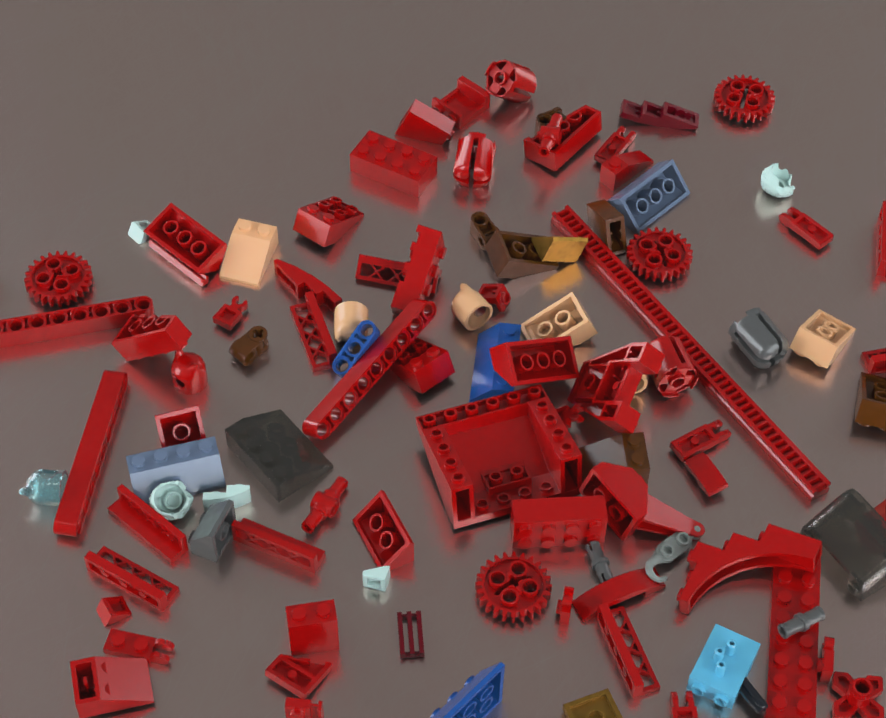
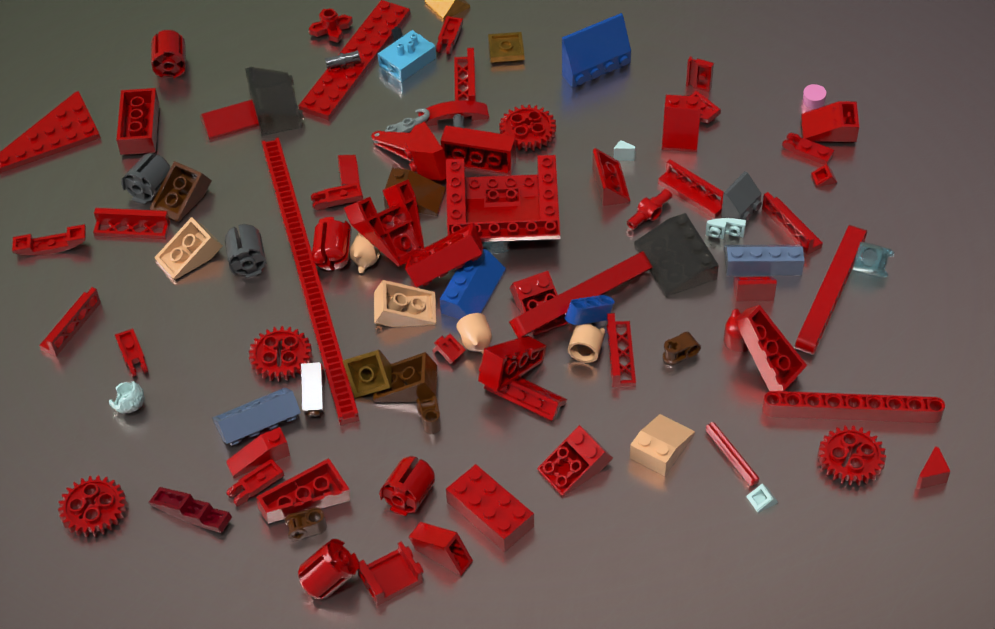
camera: 160 degrees left, 0 degrees up
red fence [84,546,180,612] -> none
red slope [143,203,227,275] -> none
light aqua hair [149,480,194,521] -> none
red plate [213,296,248,331] -> none
red slope [274,259,342,314] -> none
dark red tile [397,611,424,659] -> none
red pin [538,113,563,158] -> none
red plate [555,404,585,429] -> none
red plate [556,586,574,625] -> none
red arch [677,524,822,615] -> none
red plate [816,636,835,684] -> none

